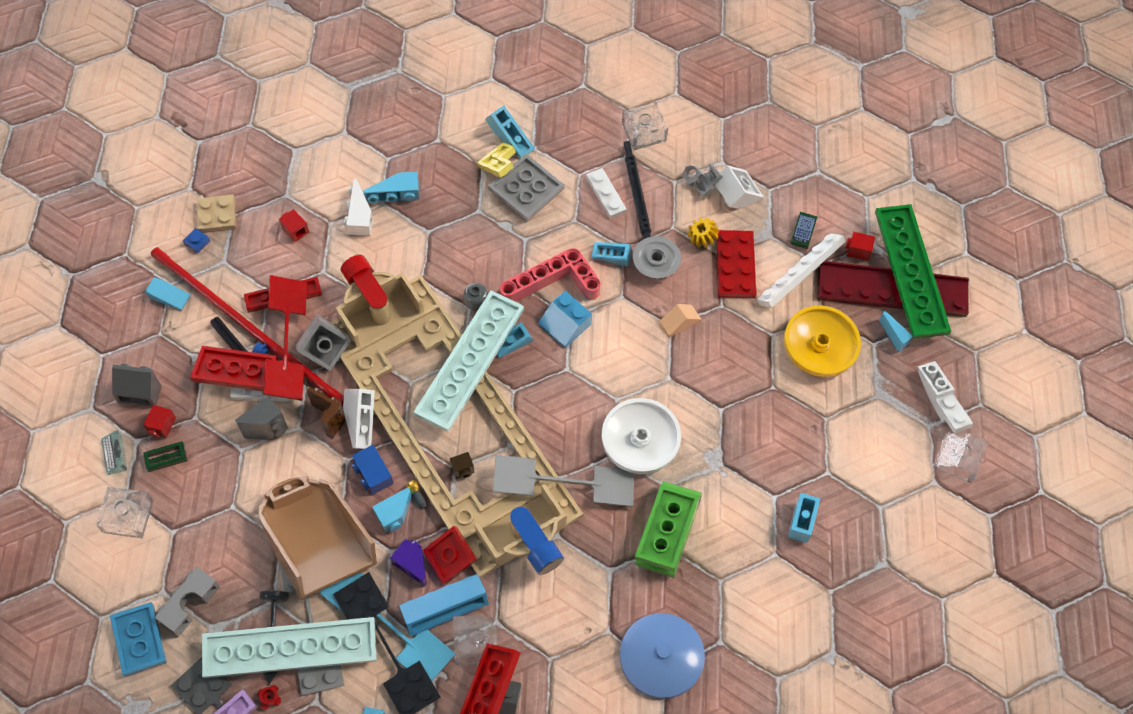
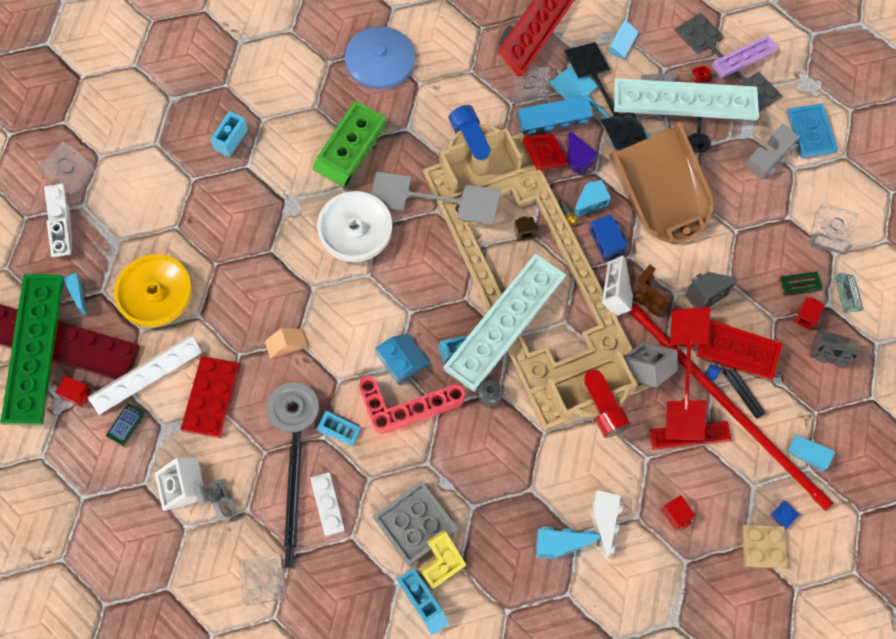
camera: 170 degrees left, 5 degrees up
yellow gear [688,217,719,248] -> none

